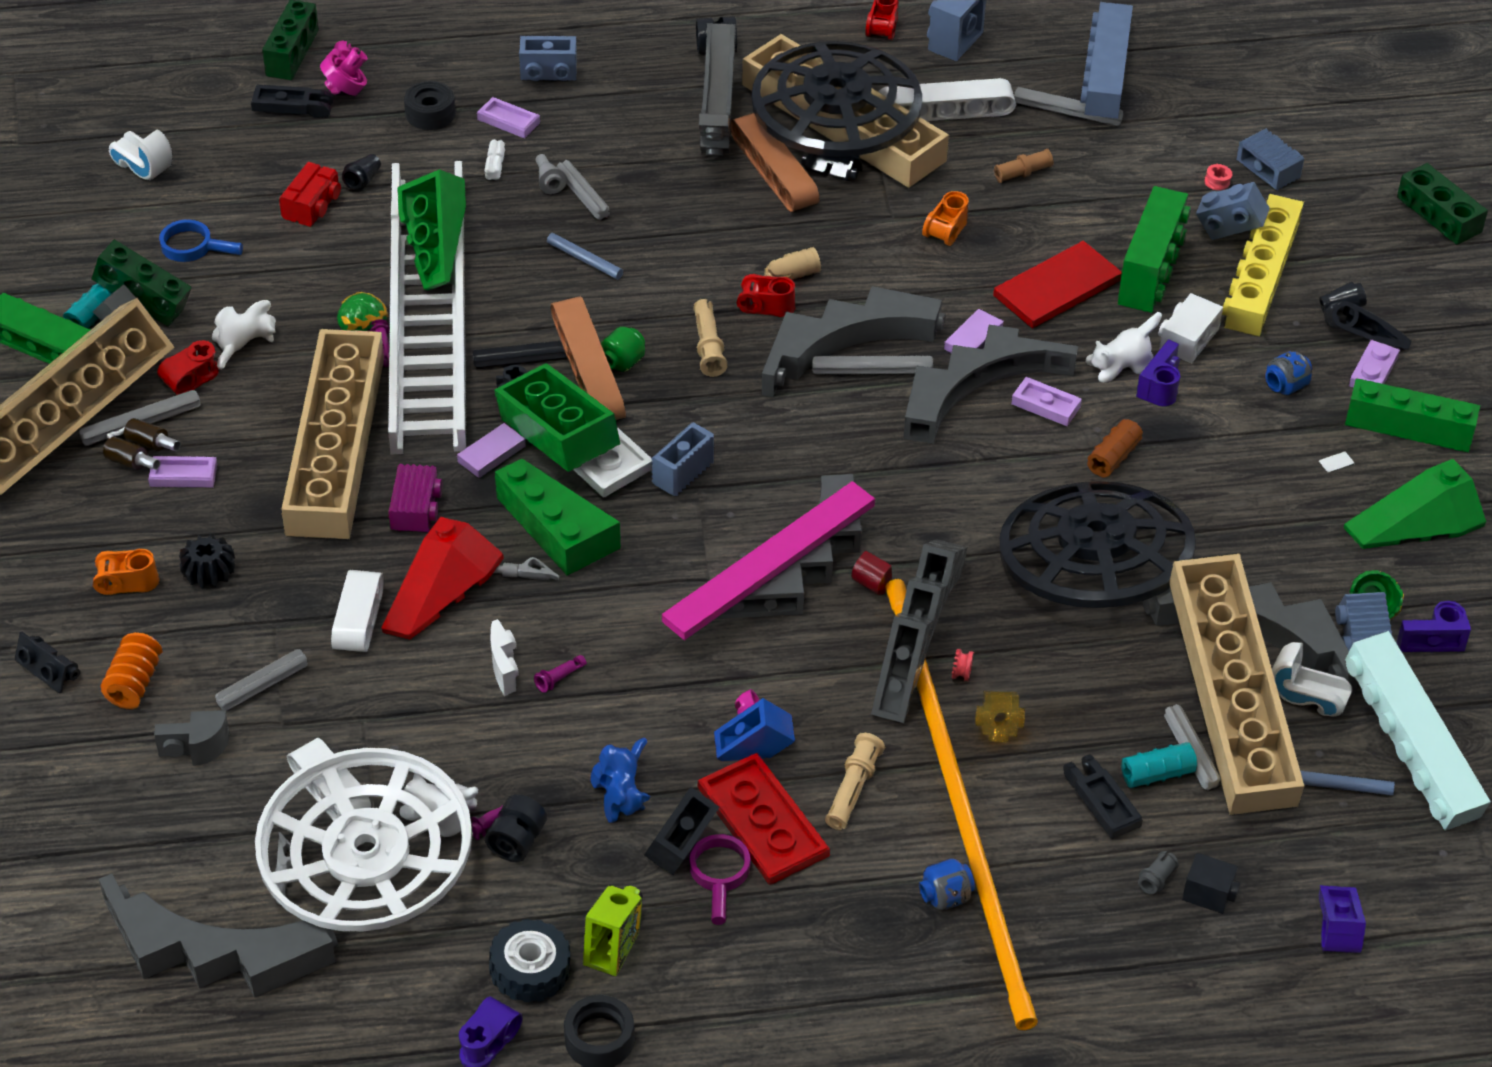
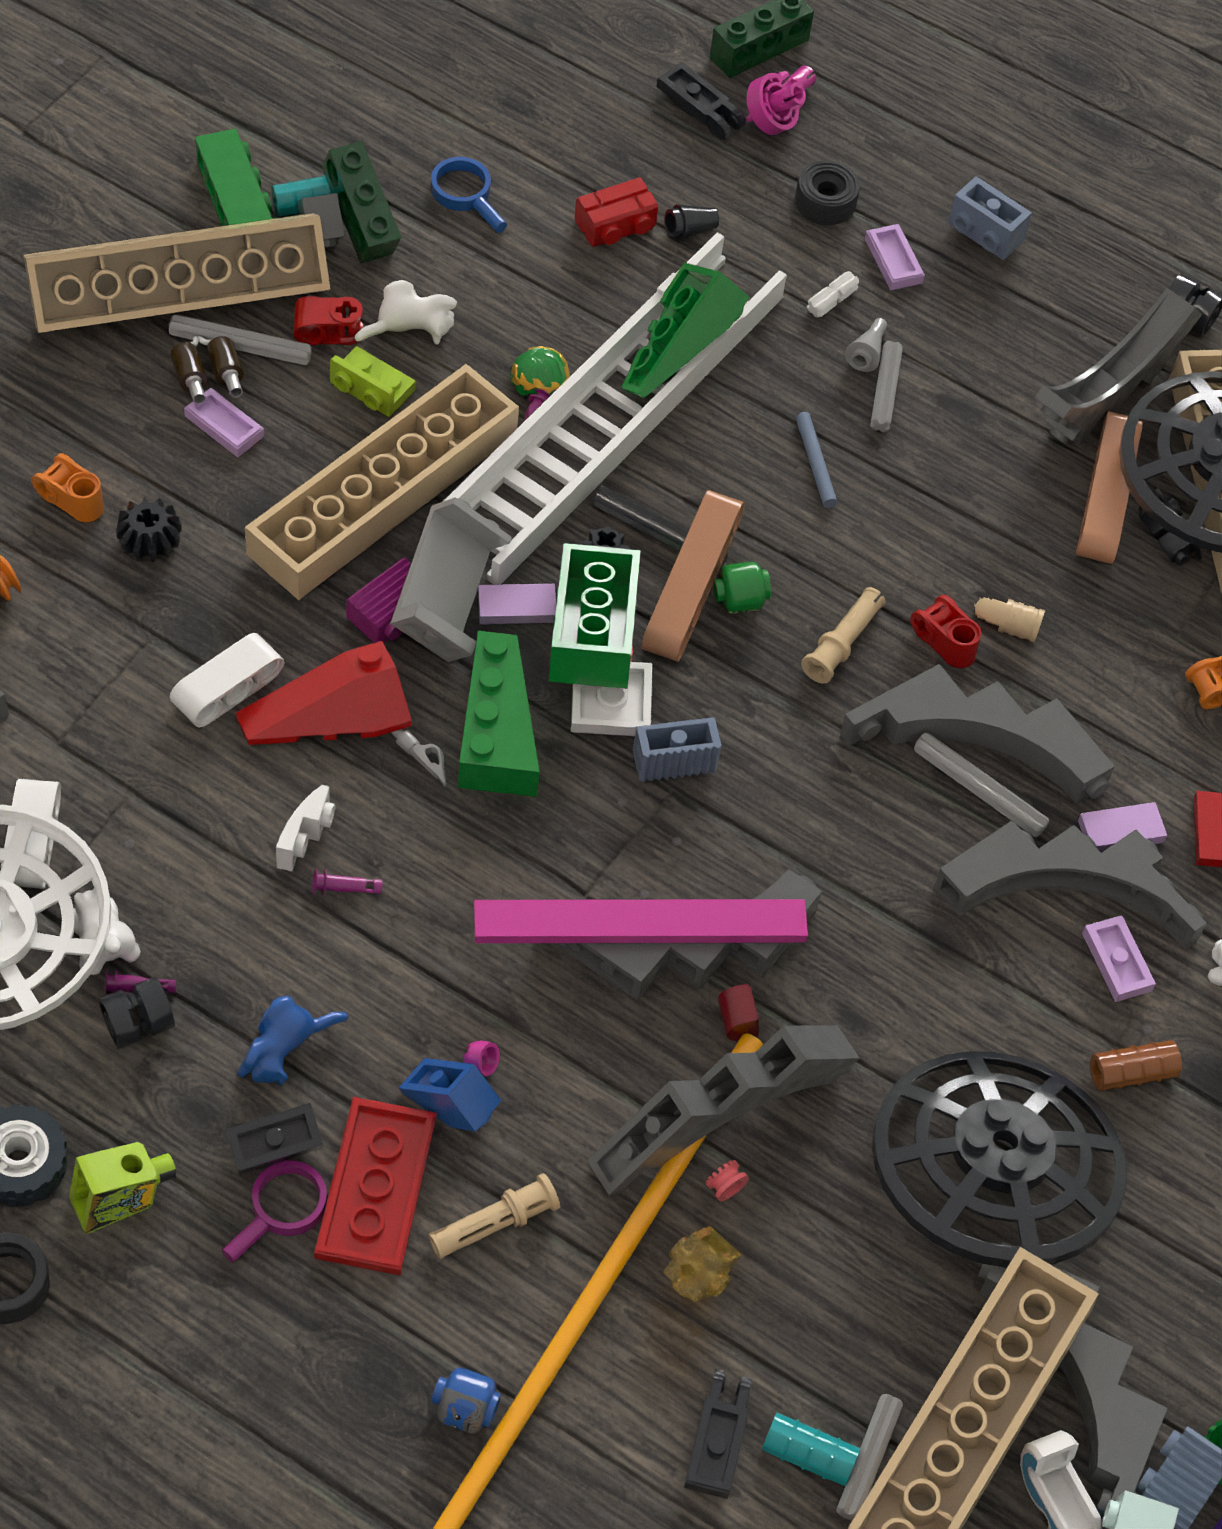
camera: 35 degrees right, 10 degrees up
white animal [109,130,172,180] -> none
light grey axle [215,649,308,711] -> none
none -> lime bracket [330,346,416,417]
none -> light grey panel [390,497,512,662]

